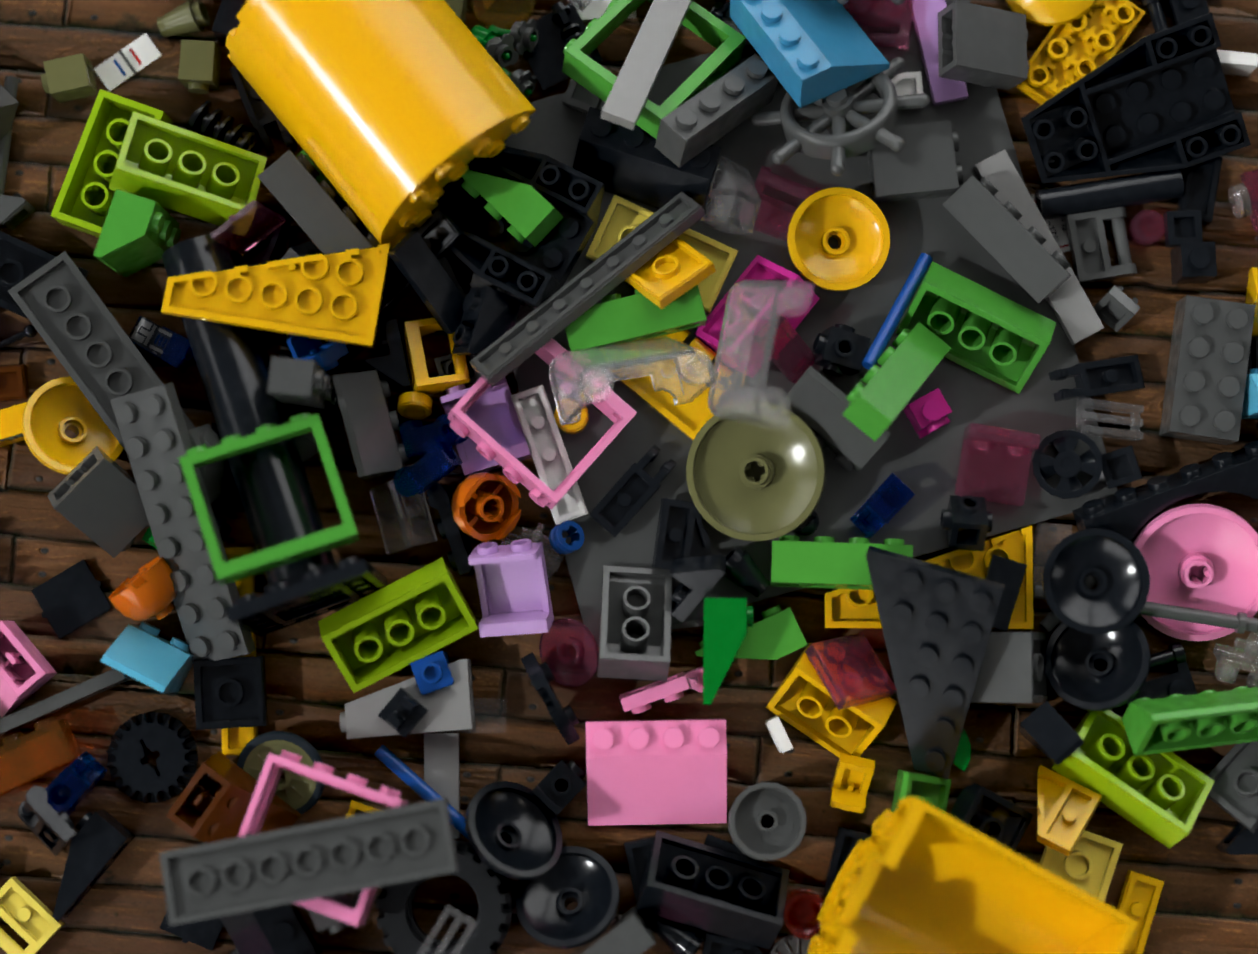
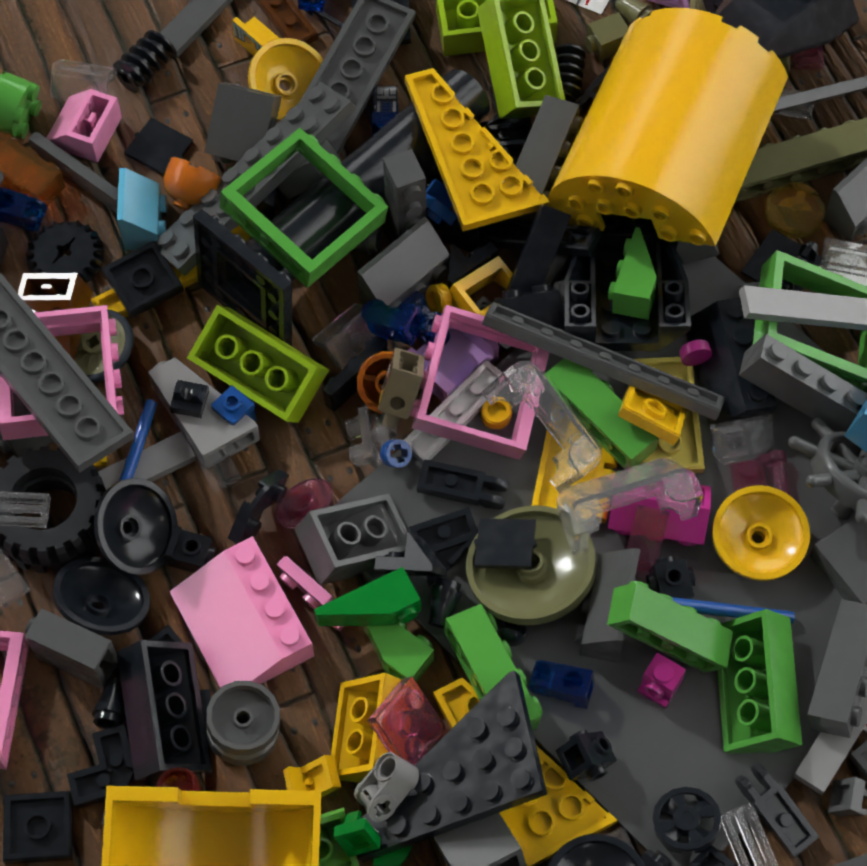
camera: 60 degrees right, 20 degrees down
bright green slope [93,189,181,277] -> none
clear pink piece [210,200,286,255] -> none
lavender panel [468,539,554,638] -> none
dark grey plant [470,19,539,99] -> none
white tile [765,715,793,753] -> none
clear pink bracket [955,423,1041,507] -> none
black tile [984,554,1027,632] -> none
none -> green tile [333,810,381,857]
none -> light grey piece [354,752,419,822]
none -> dark tan torso [378,347,425,428]
none -> black piece [474,519,537,569]
none -> dark pink tile [679,340,712,366]

